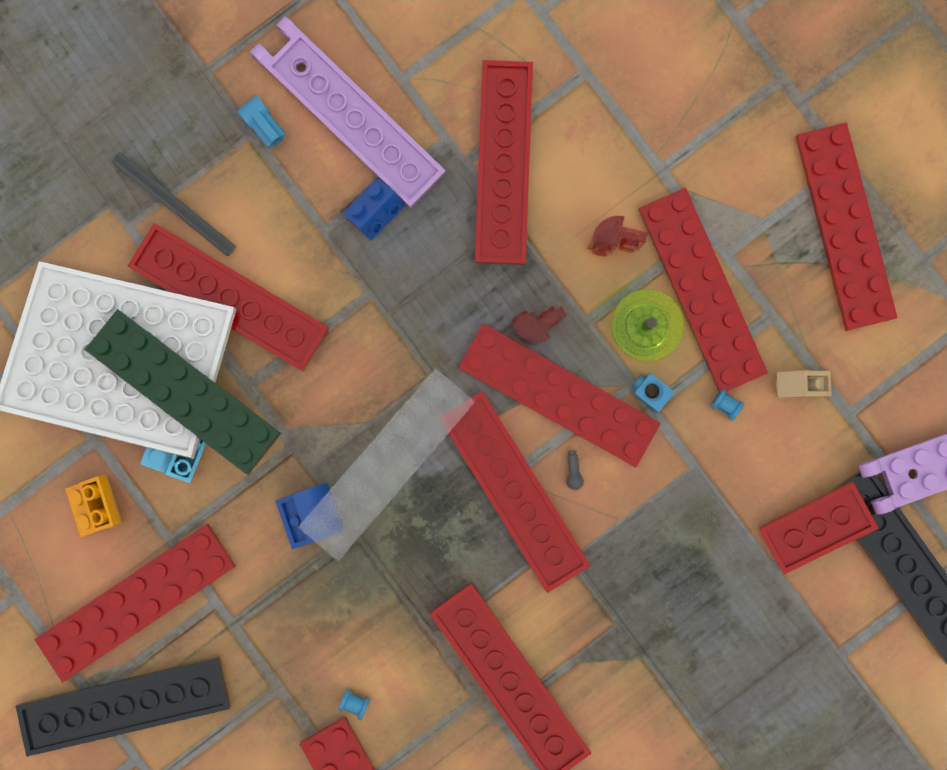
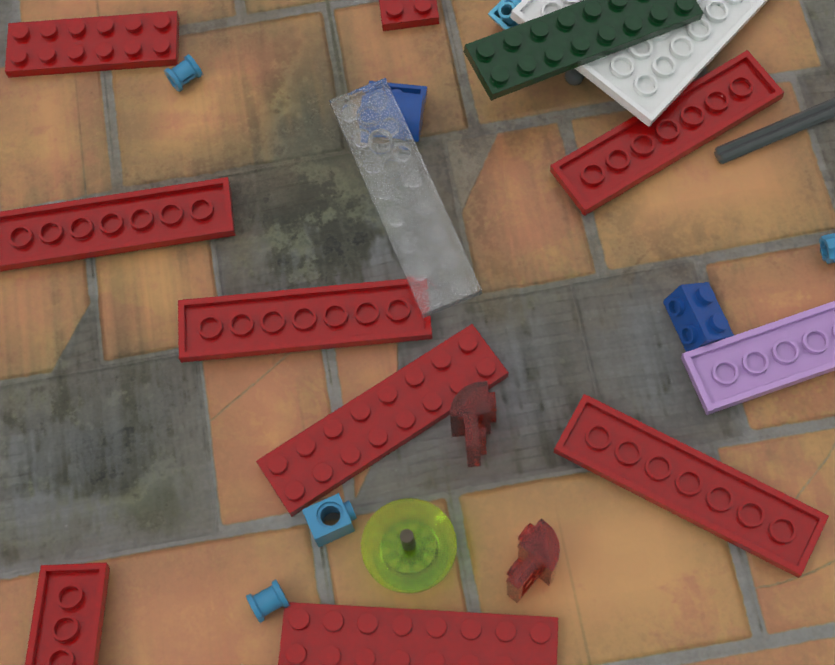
camera: 125 degrees right, 20 degrees down
dark grey piece [566,451,584,490] -> none

